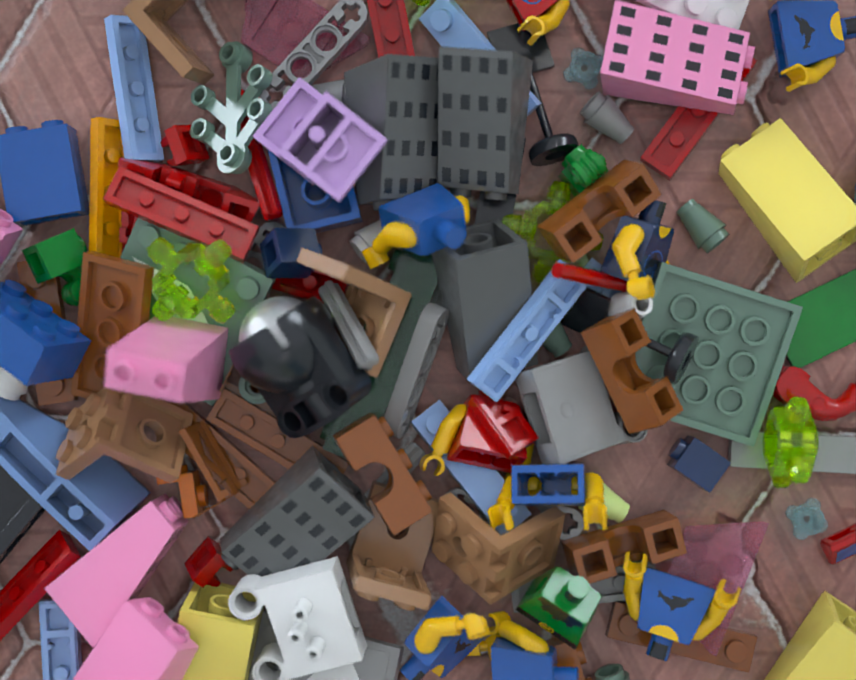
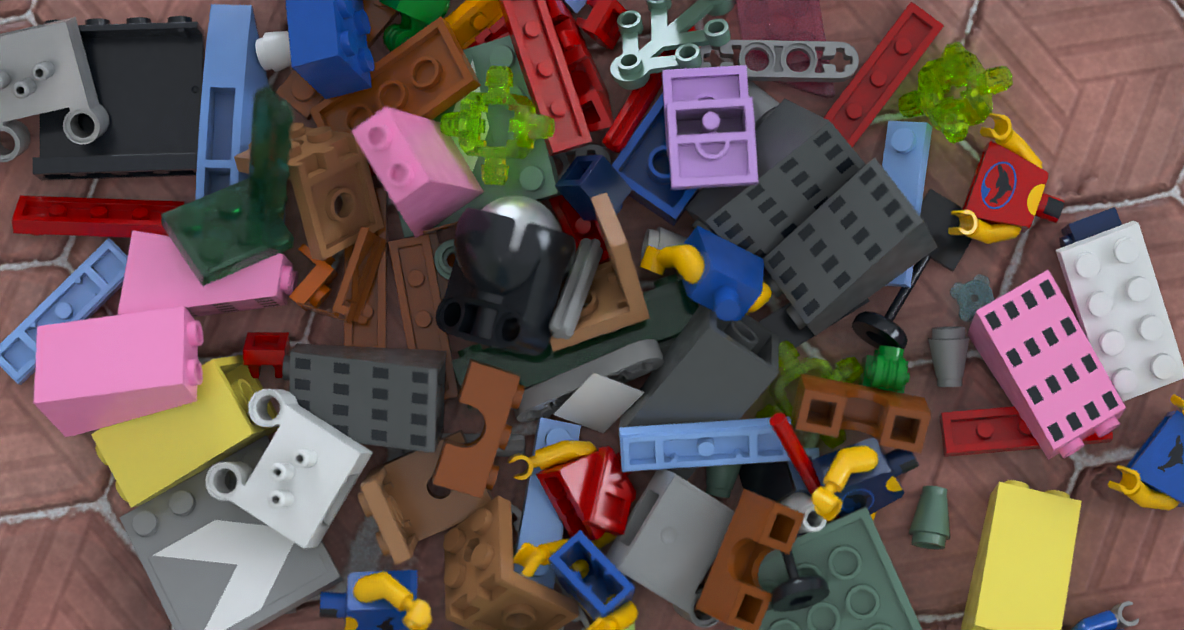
camera: 50 degrees right, 5 degrees down
none -> clear green bracket [161,85,294,286]
none -> white sticker [553,373,645,433]

